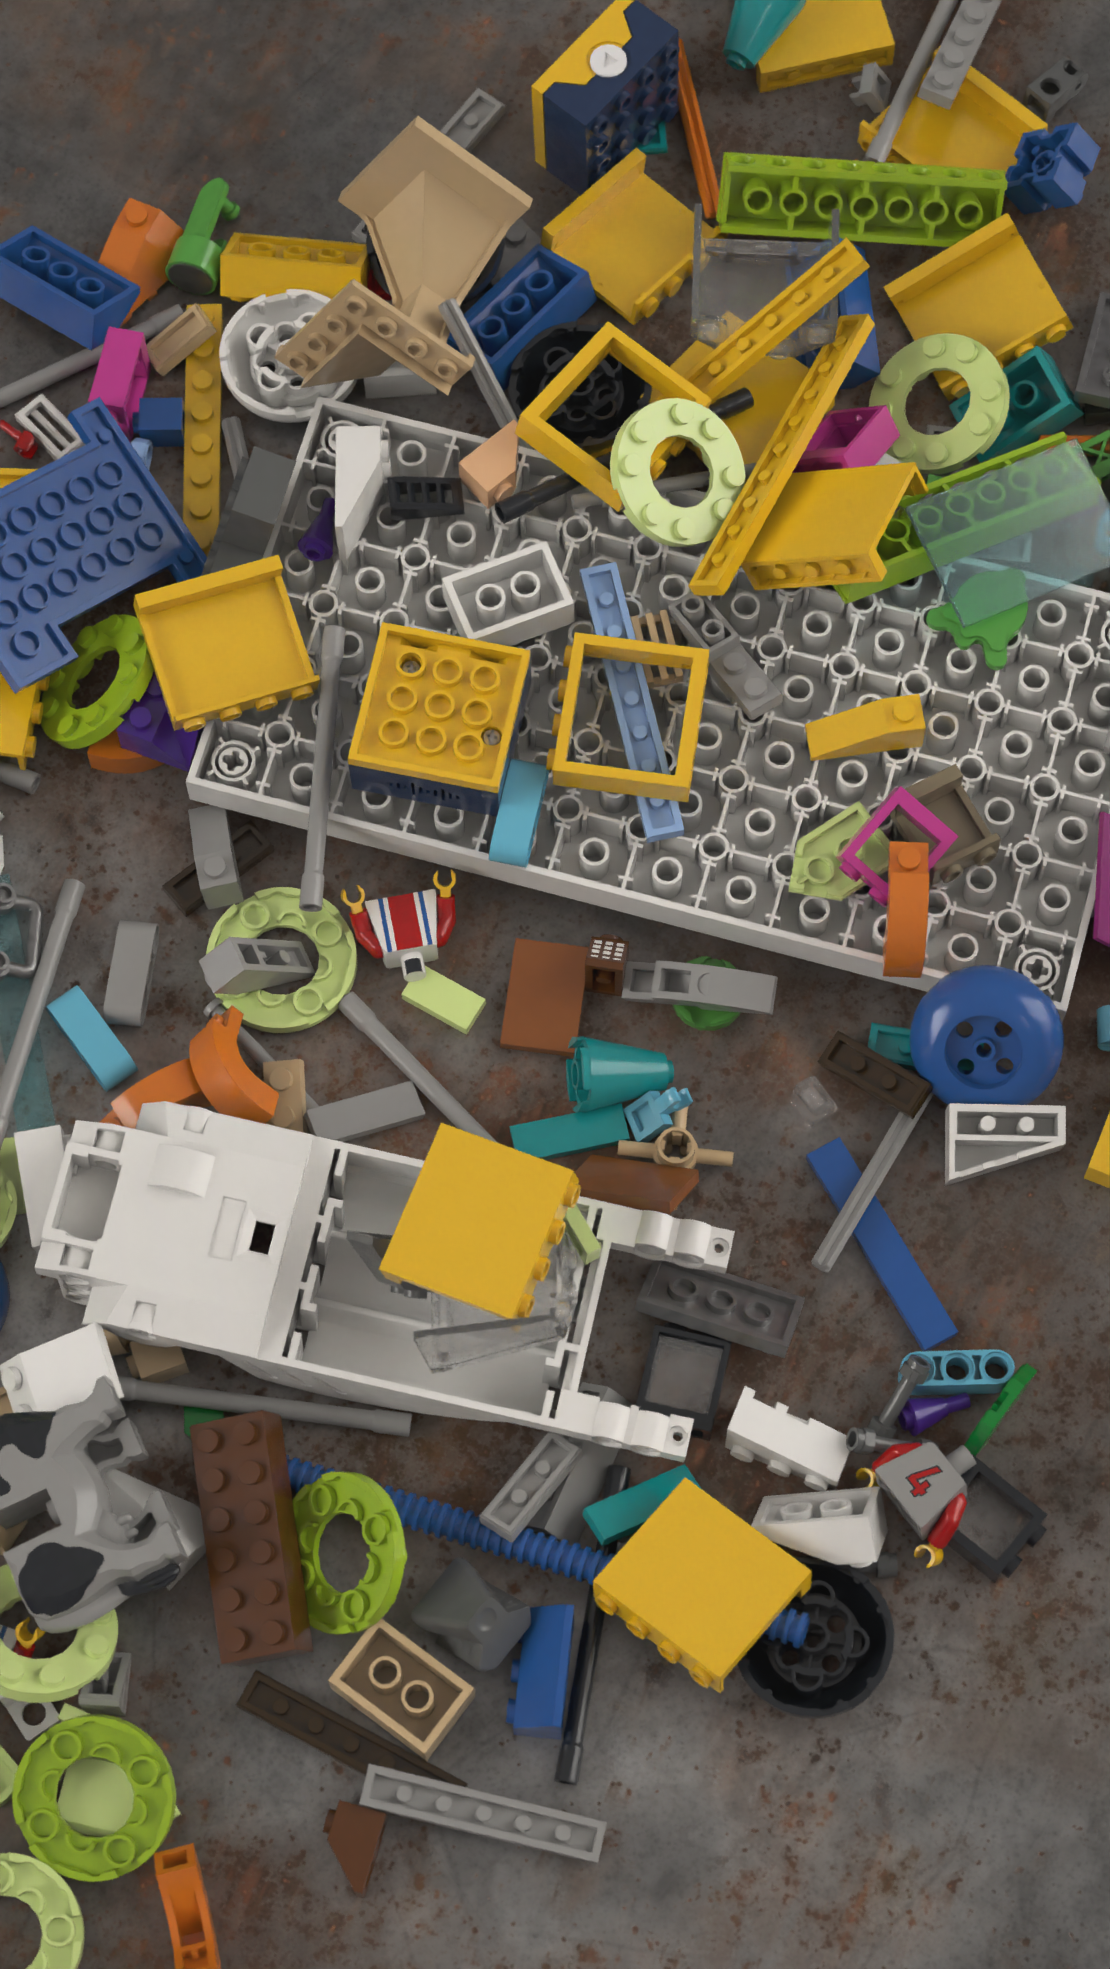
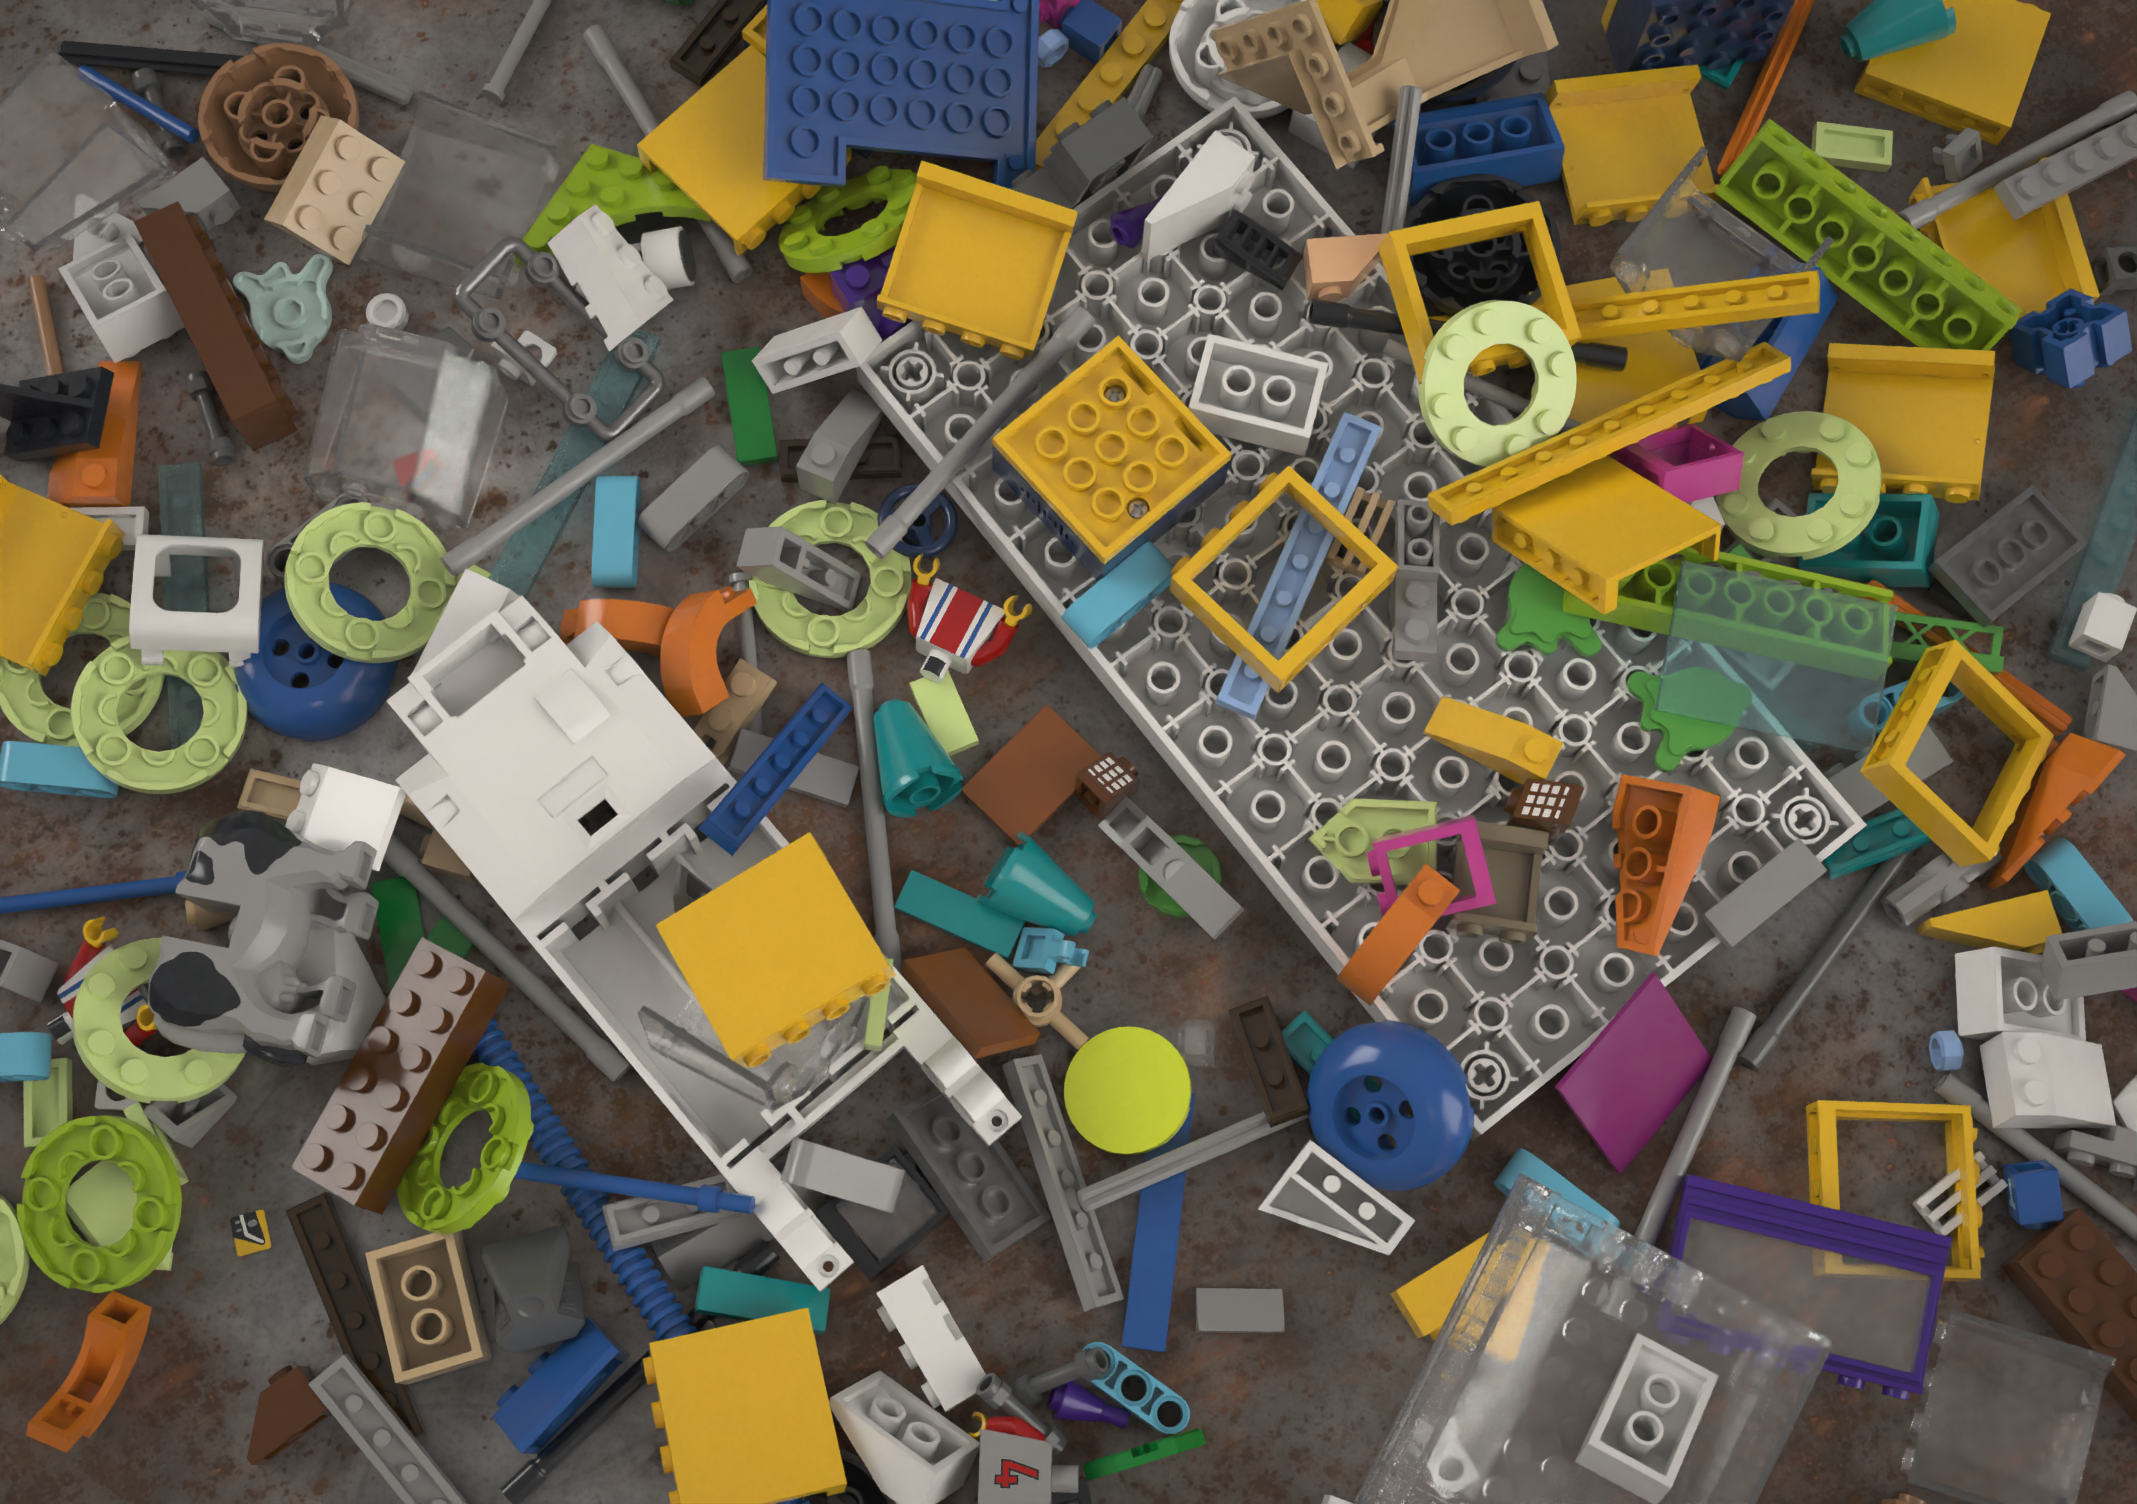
camera: 30 degrees right, 5 degrees up
none -> sticker [230,1210,271,1256]
none -> green tile [371,876,427,992]
none -> blue bar [514,1162,755,1214]
none -> blue tile [698,682,853,856]
none -> green tile [721,346,778,467]
none -> white brick [752,307,882,394]
none -> light grey beam [780,1137,906,1213]
none -> teal cone [873,699,964,818]
none -> dark blue piece [877,483,958,558]
none -> light grey plate [1002,1054,1124,1312]
none -> neon yellow tile [1064,1026,1191,1155]
none -> light grey slope [1196,1288,1285,1333]
none -> bright green tile [1495,564,1602,658]
none -> reddish brown slope [1503,779,1585,846]
none -> orange wedge [1612,774,1721,956]
none -> yellowish green tile [1811,121,1893,173]

